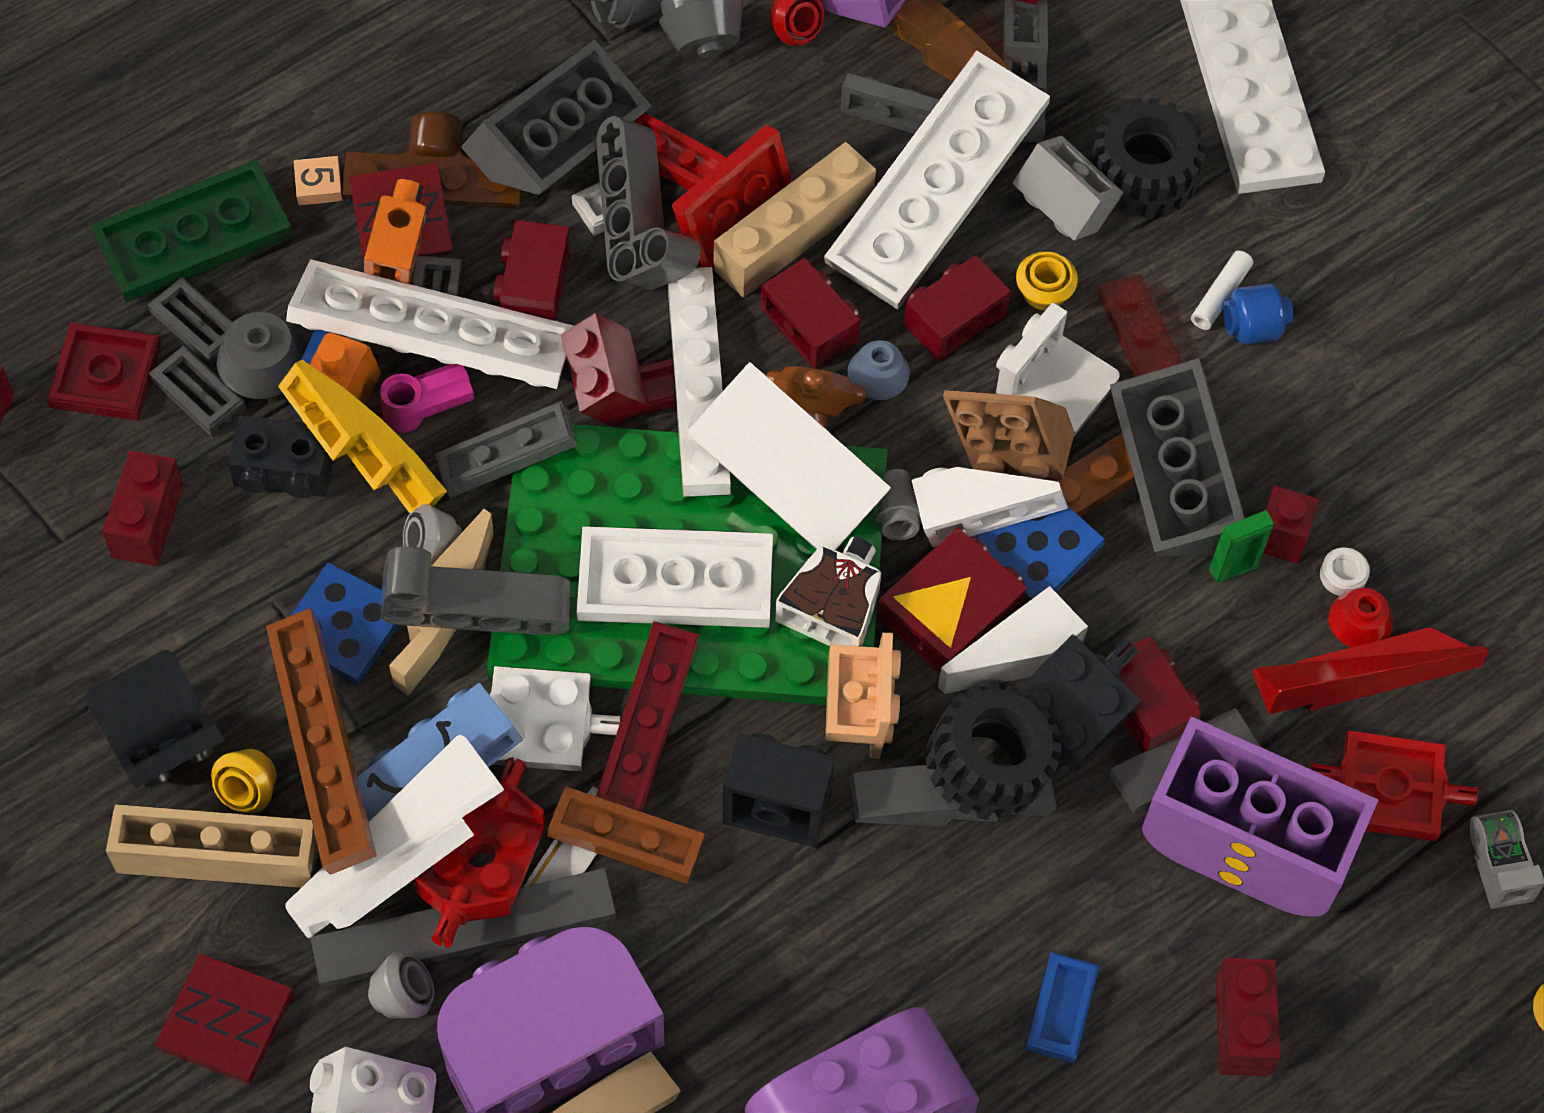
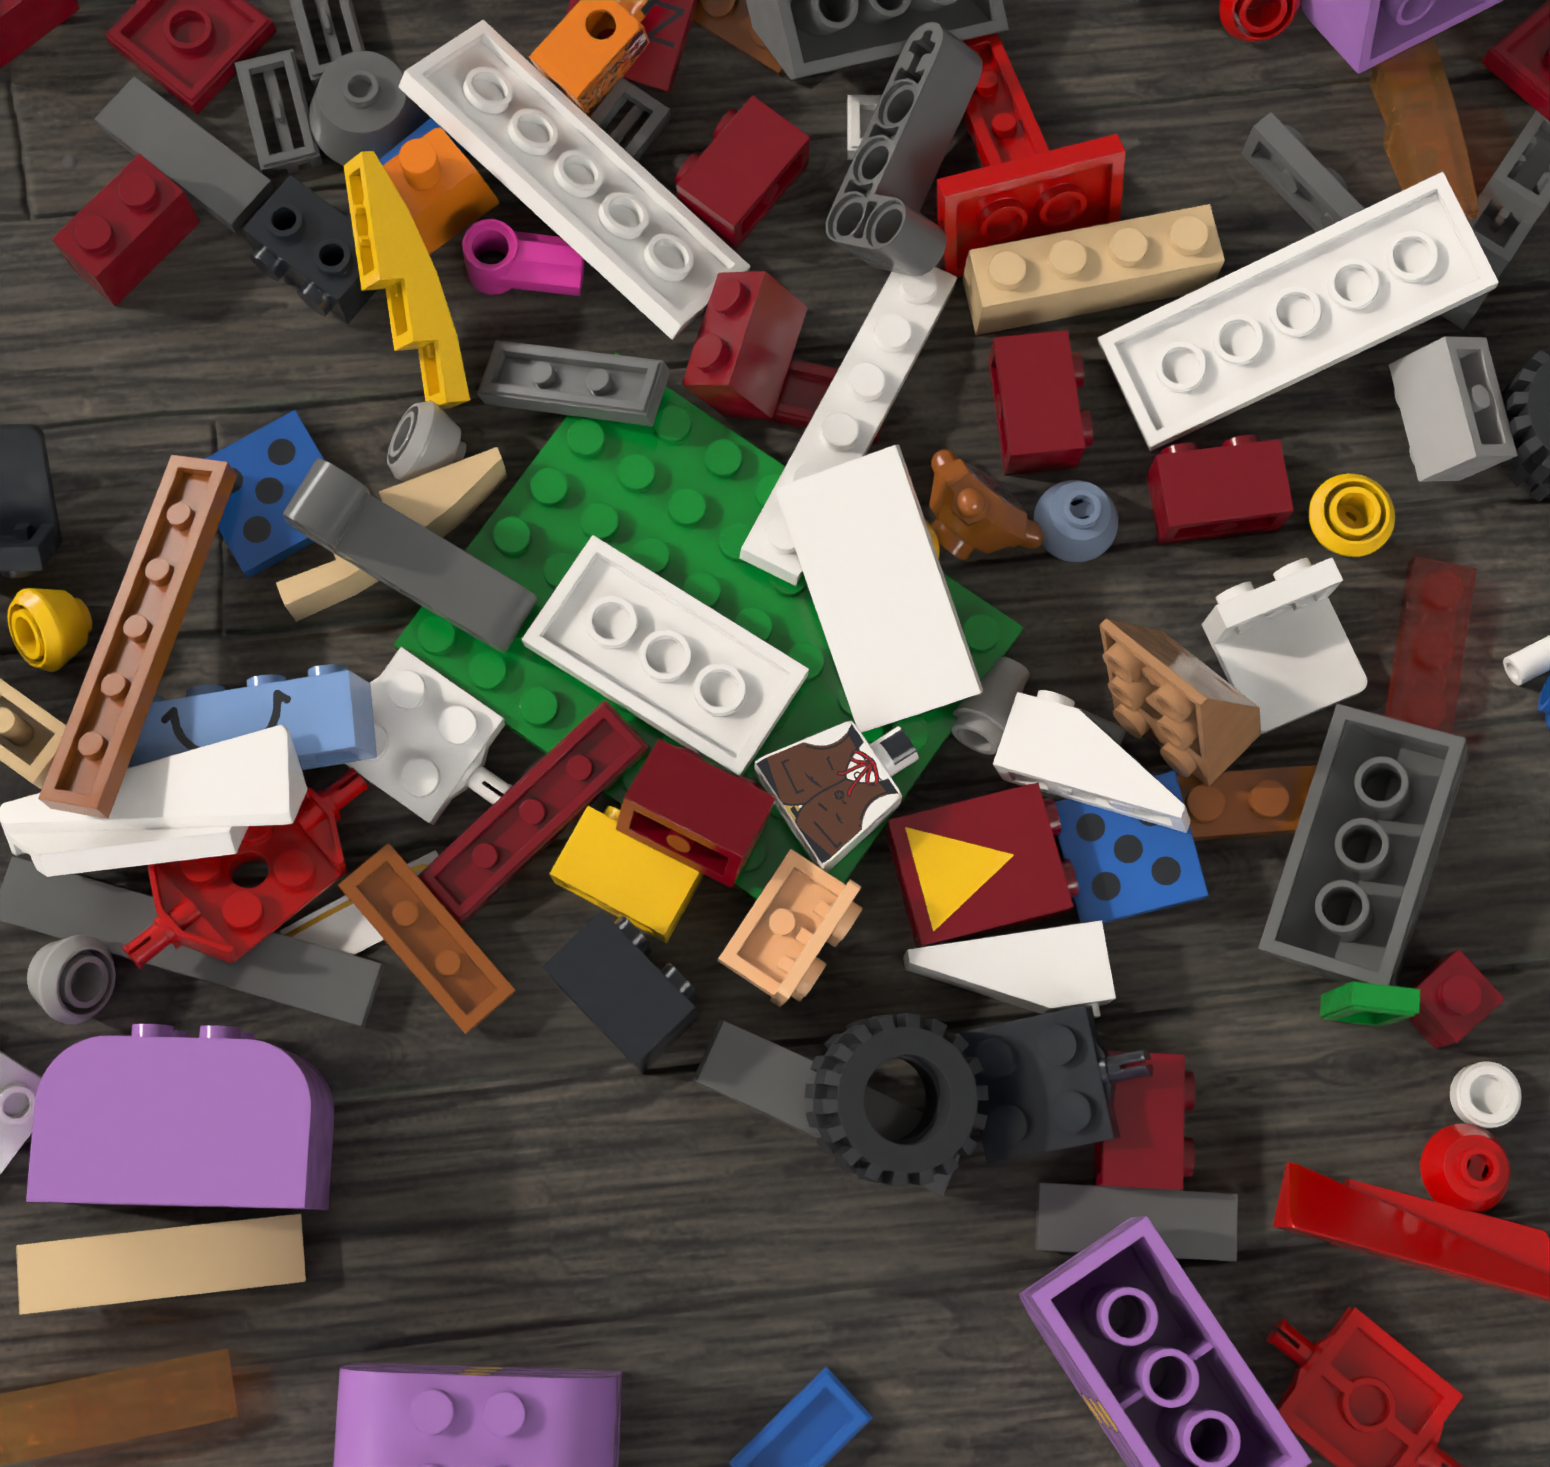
camera: 30 degrees right, 15 degrees up
none -> dark grey tile [94,76,275,233]
none -> yellow brick [549,806,703,944]
none -> dark red brick [616,739,776,888]

